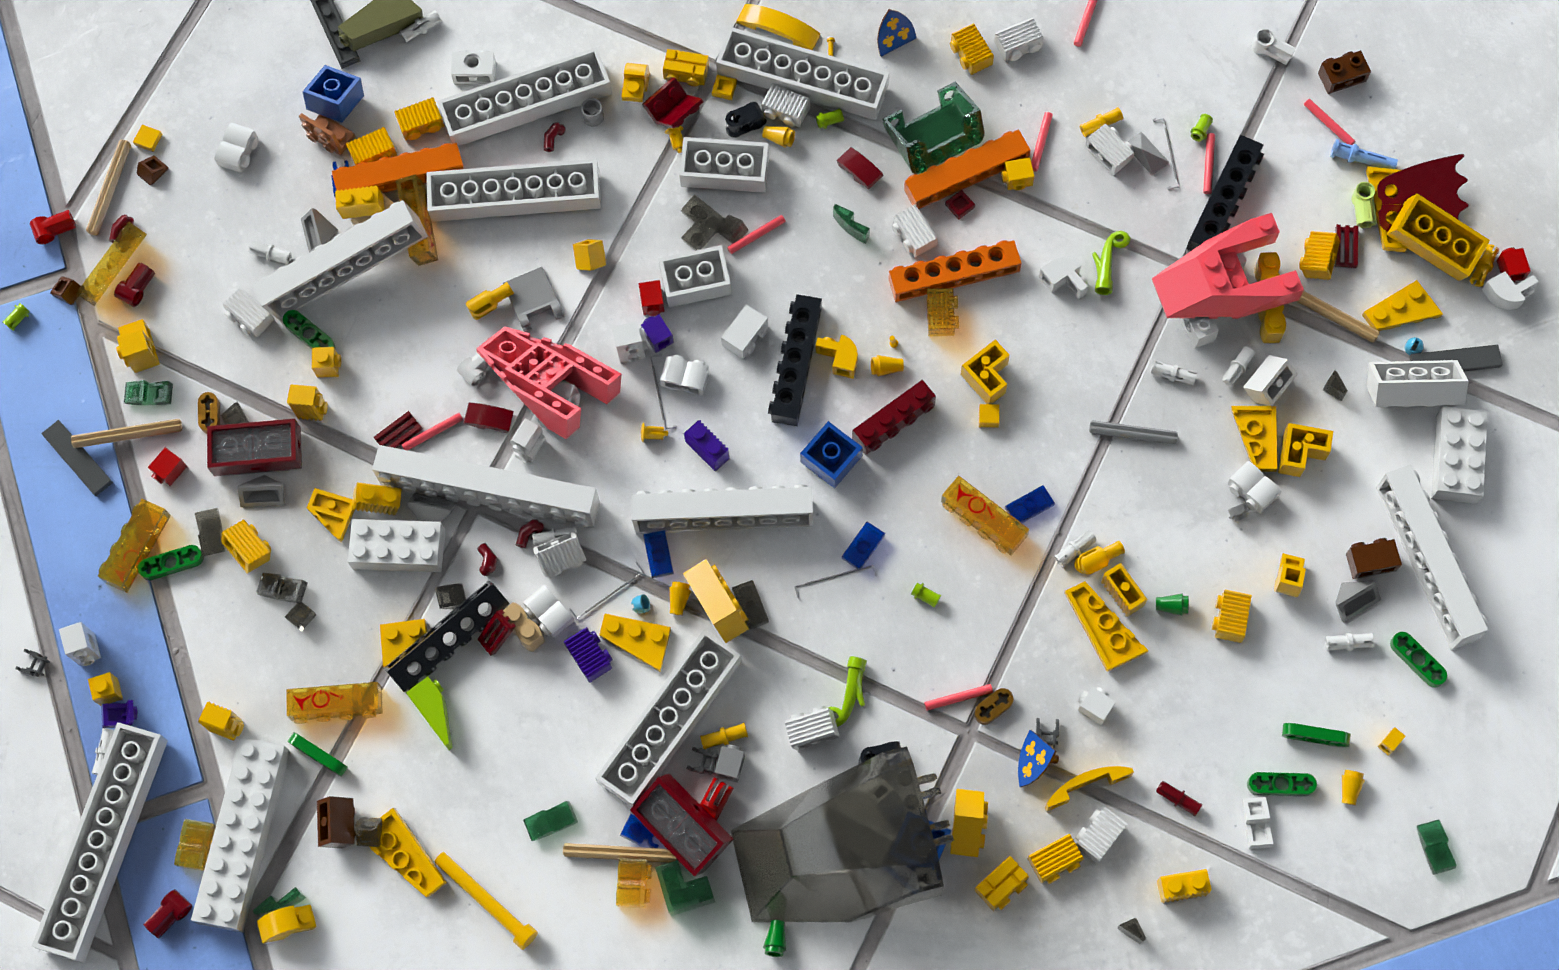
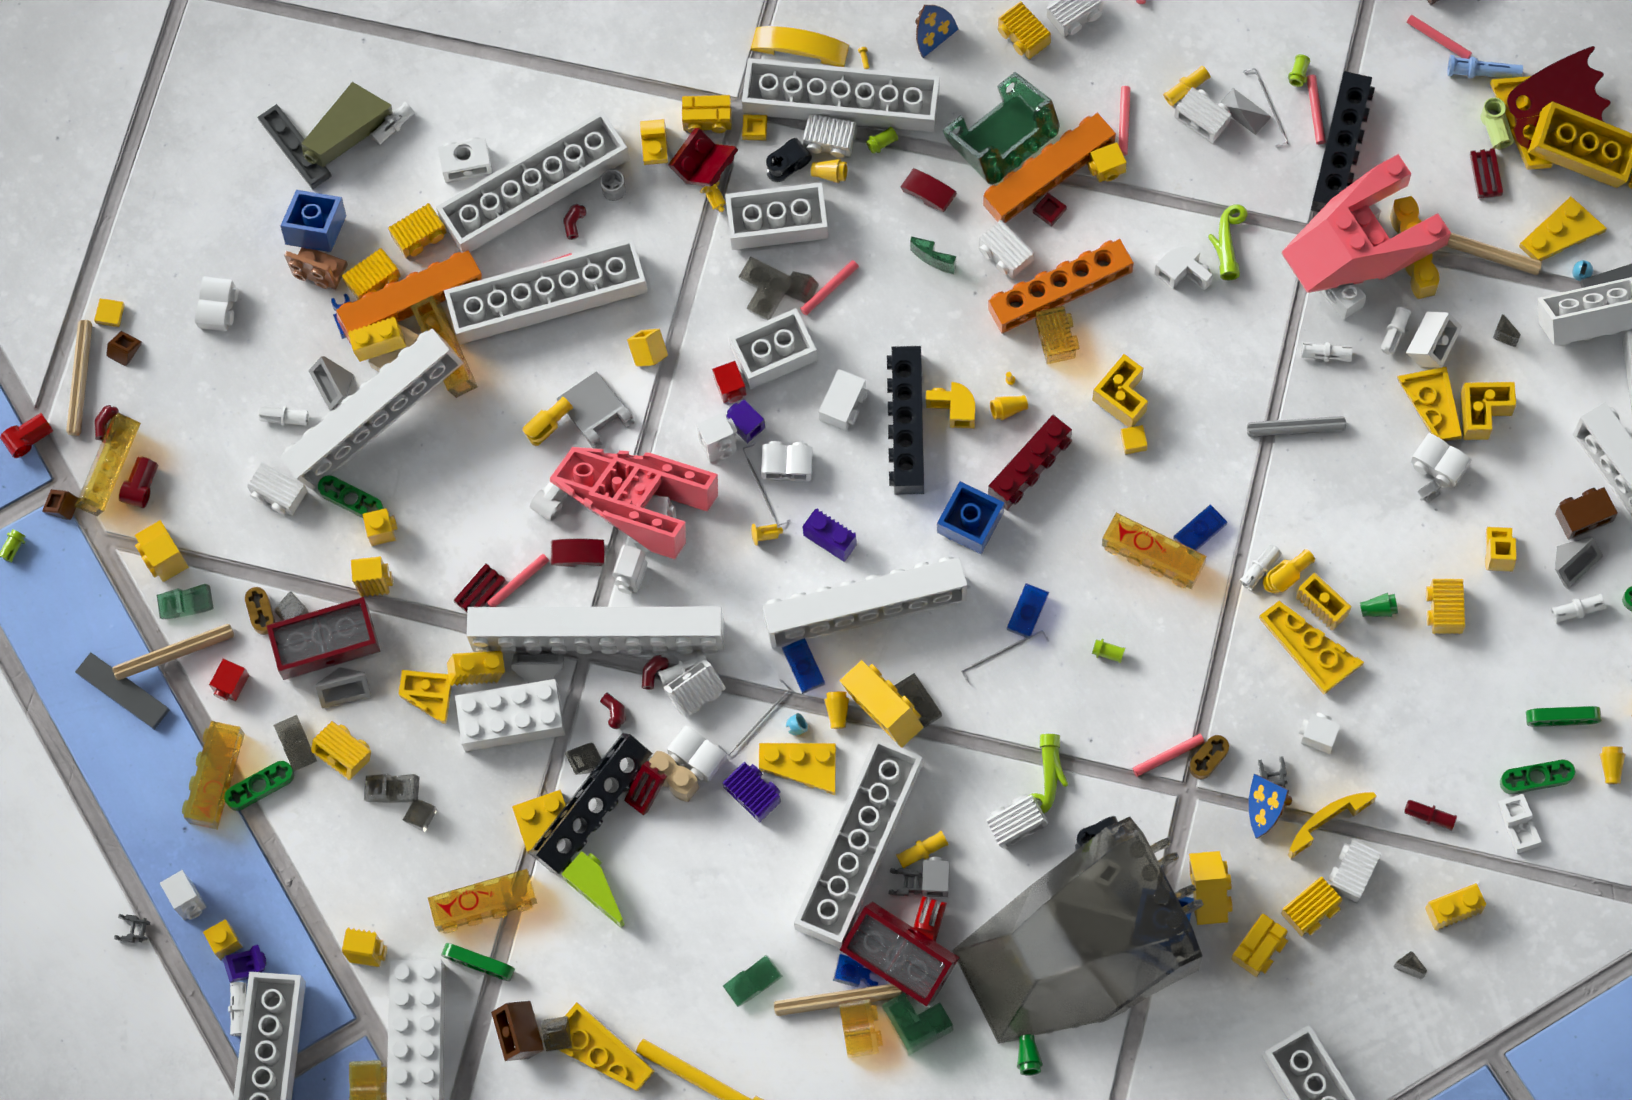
camera: 10 degrees left, 0 degrees up
yellow brick [1299,231,1340,280] -> none

